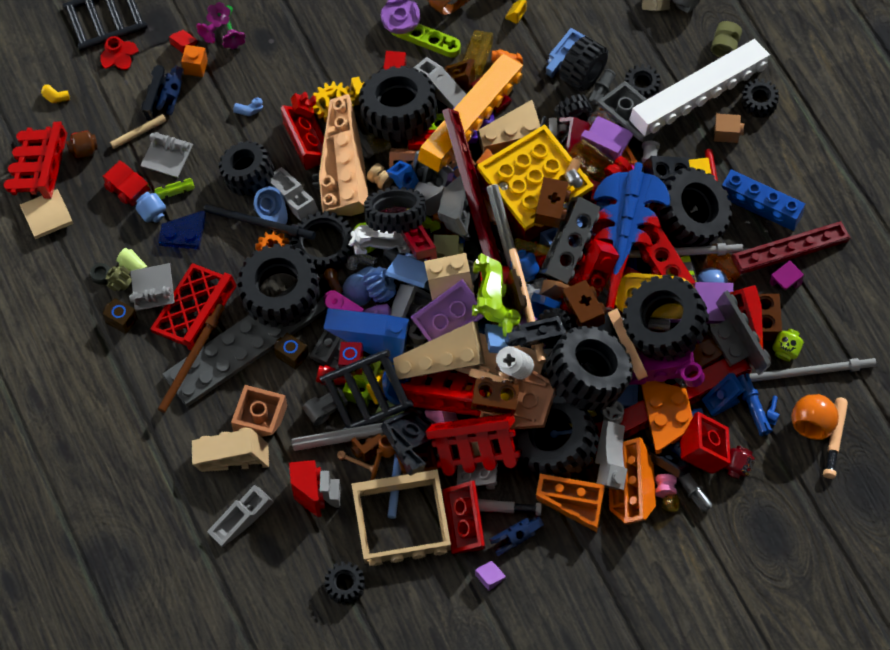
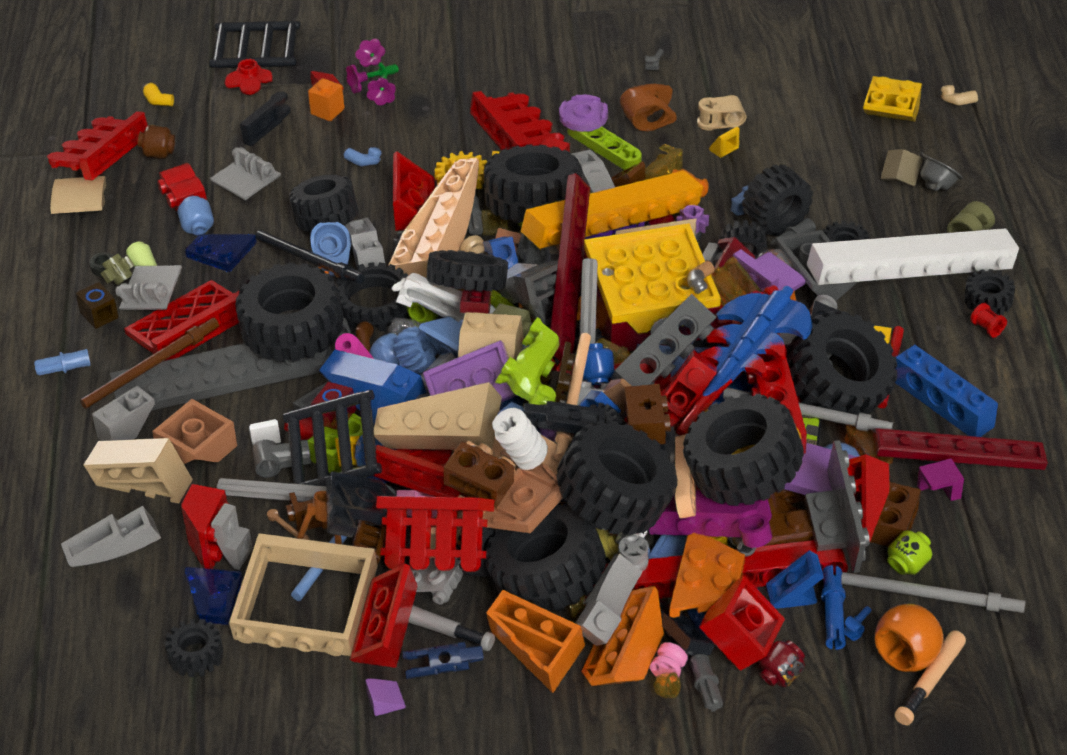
camera: 20 degrees right, 20 degrees down
tan bar [110,114,166,149] -> none
lime axle [154,178,194,199] -> none
dark blue hinge [156,65,183,116] -> none
dark brown brick [274,333,309,370] -> none
red tile [291,92,316,119] -> none
reddish brown brick [534,177,571,228] -> none
medium nougat brick [714,114,744,143] -> none
none -> medium blue axle [34,349,91,375]
none -> light grey slope [92,386,155,441]
none -> clear blue wing [185,567,243,625]
none -> white slope [249,419,281,446]
none -> red fence [470,91,564,150]
none -> medium lavender gear [676,205,709,234]
none -> red bush [970,303,1007,338]

